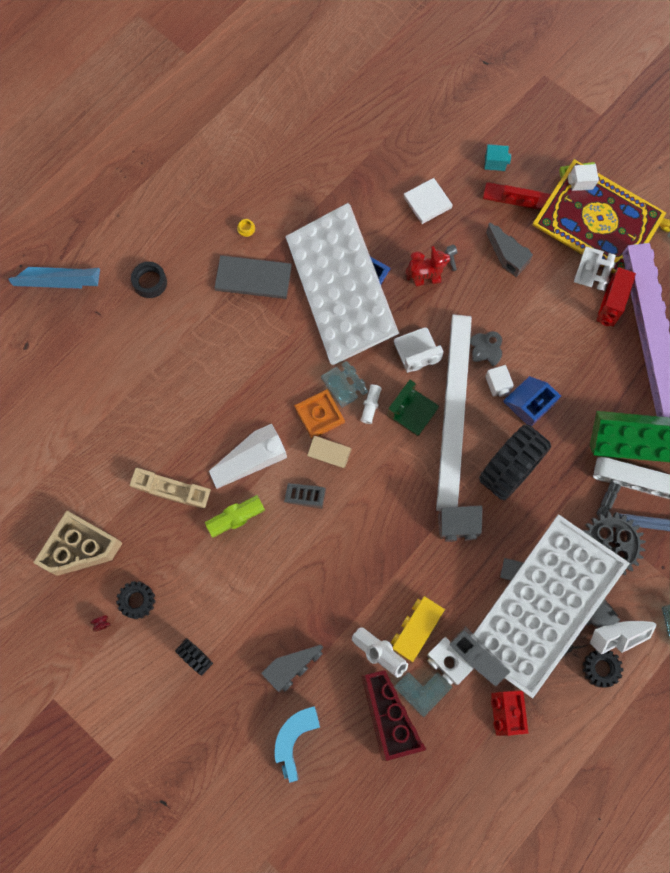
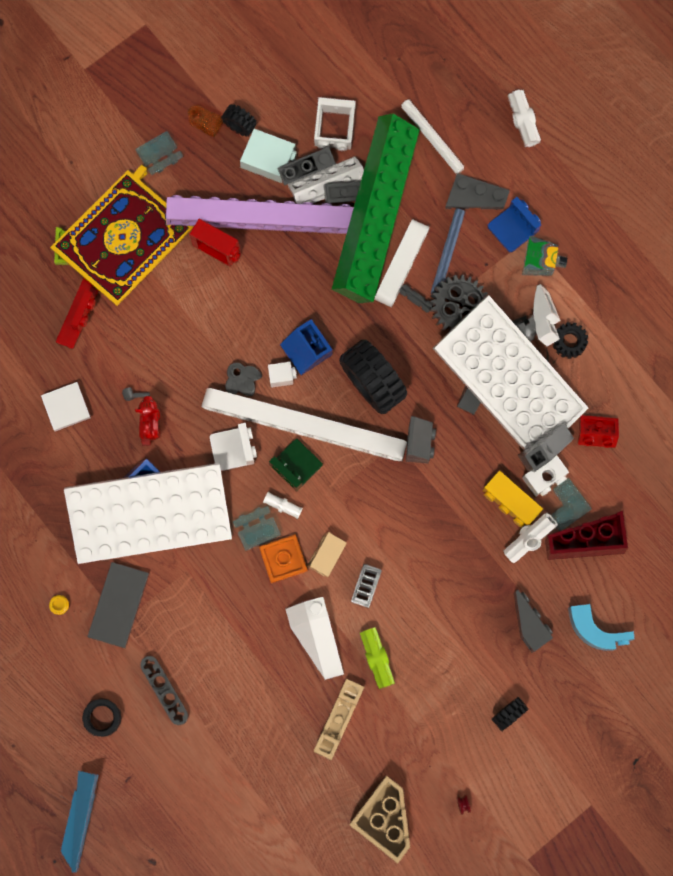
camera: 85 degrees left, 5 degrees up
black tyre [116,581,156,619] -> none
teal brick [484,144,511,171] -> none
dark grey slope [486,222,533,278] -> none
white brick [568,164,599,191] -> none
white plate [574,247,616,291] -> none
none -> dark grey beam [140,656,189,725]

